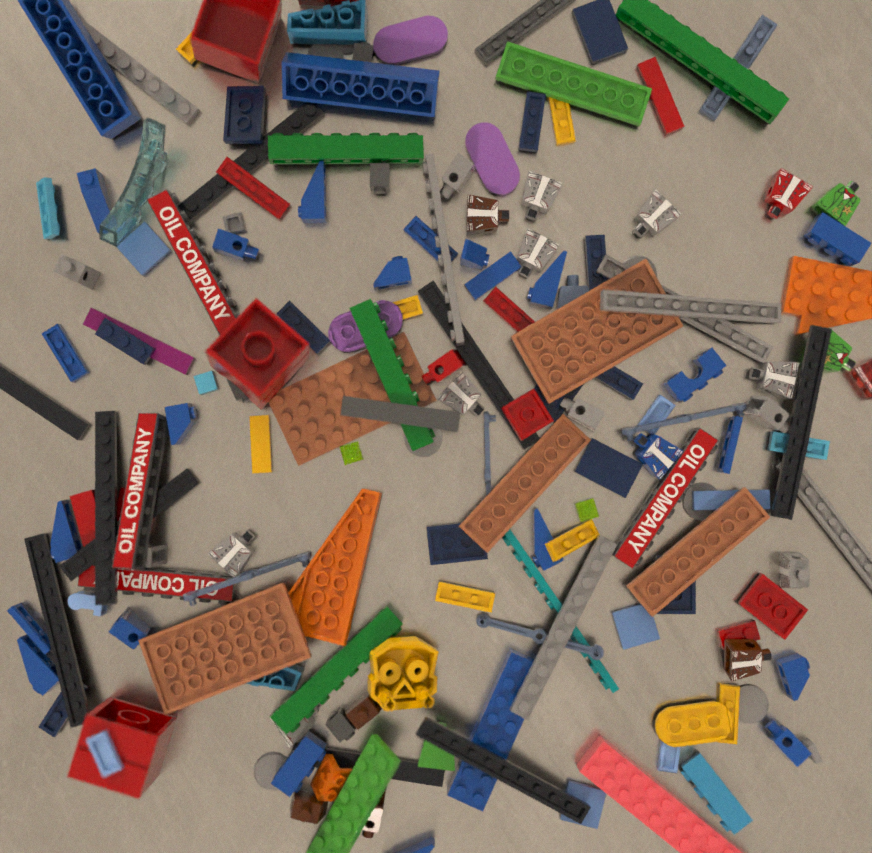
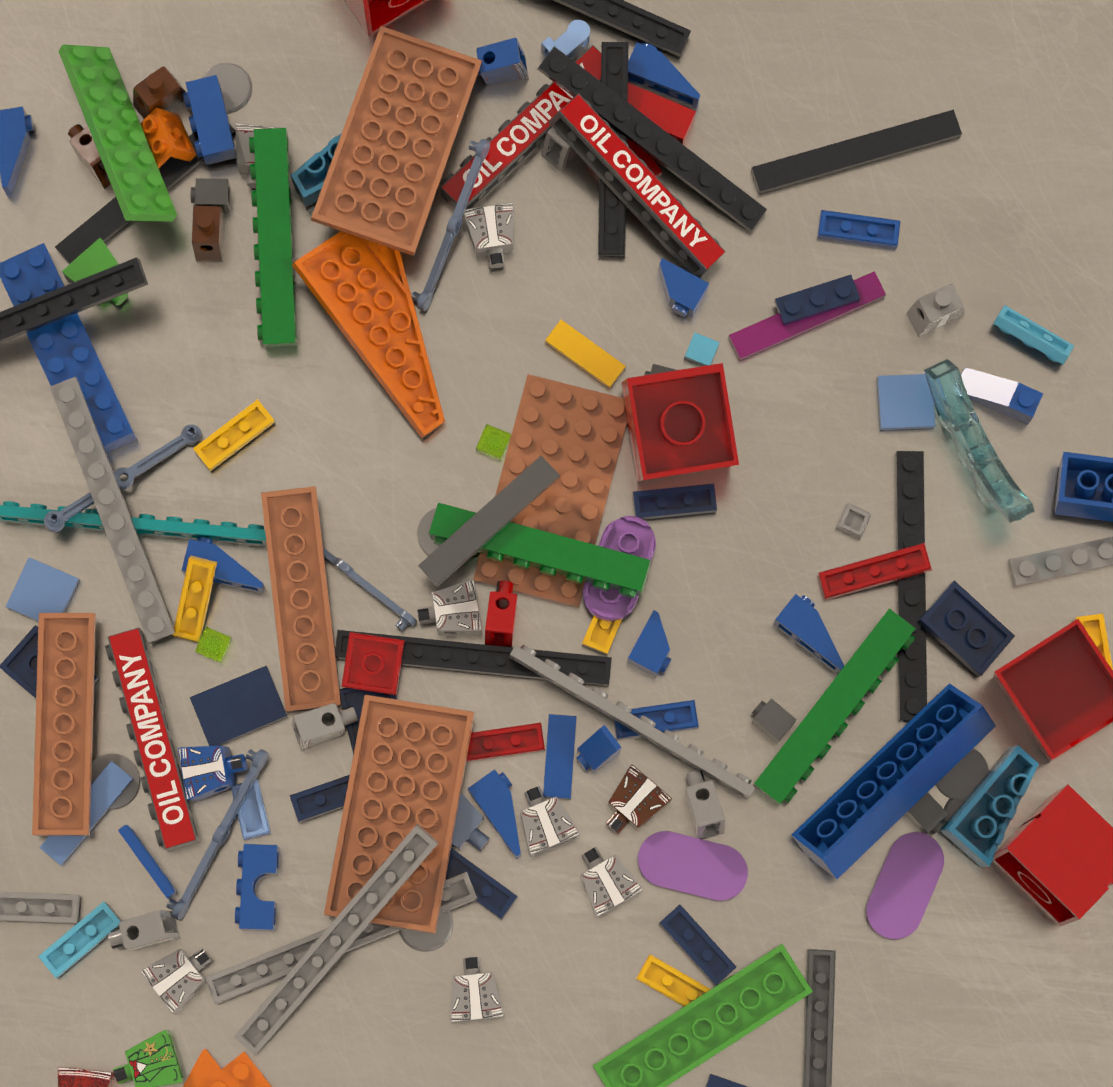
camera: 125 degrees right, 10 degrees down
brick [147,189,240,336] -> none
blue torso [212,228,259,261] -> none
yellow brick [367,636,438,712] -> none
dark blue plate [426,523,488,565] -> none
black plate [771,325,832,520] -> none

